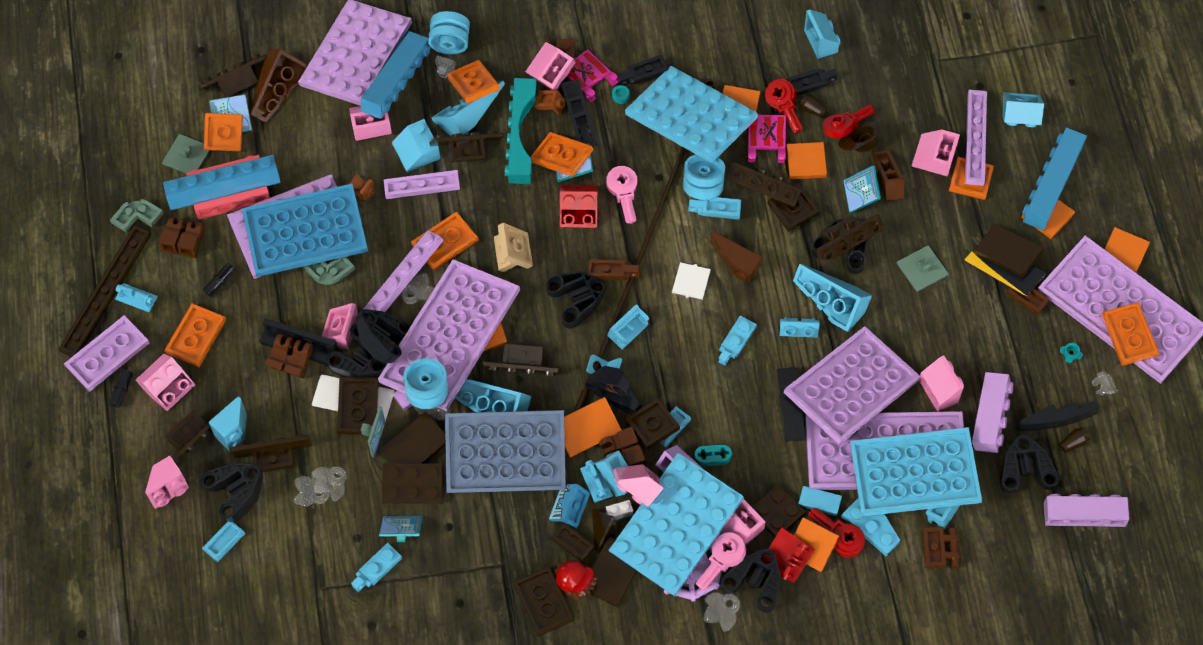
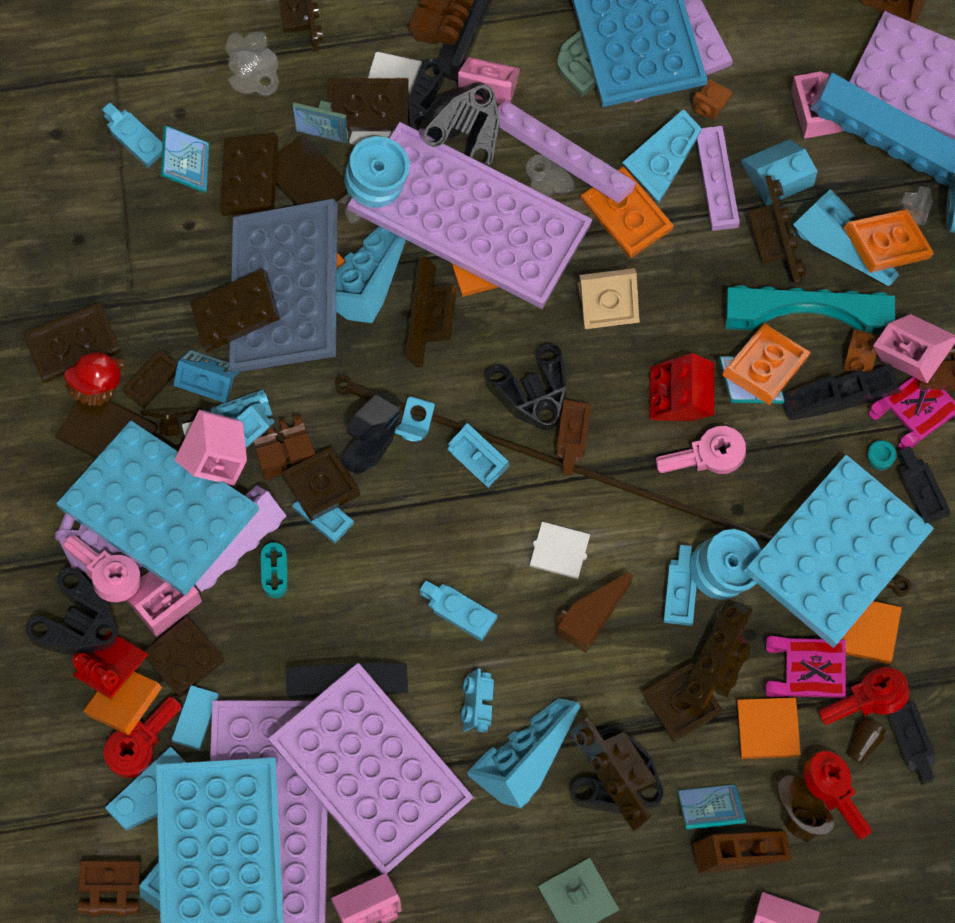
camera: 90 degrees right, 5 degrees up
orange tile [564,397,621,458] -> none
clear plate [704,593,740,632] -> none
none -> dark brown plate [190,268,280,352]
none -> medium azure wing [623,109,702,204]

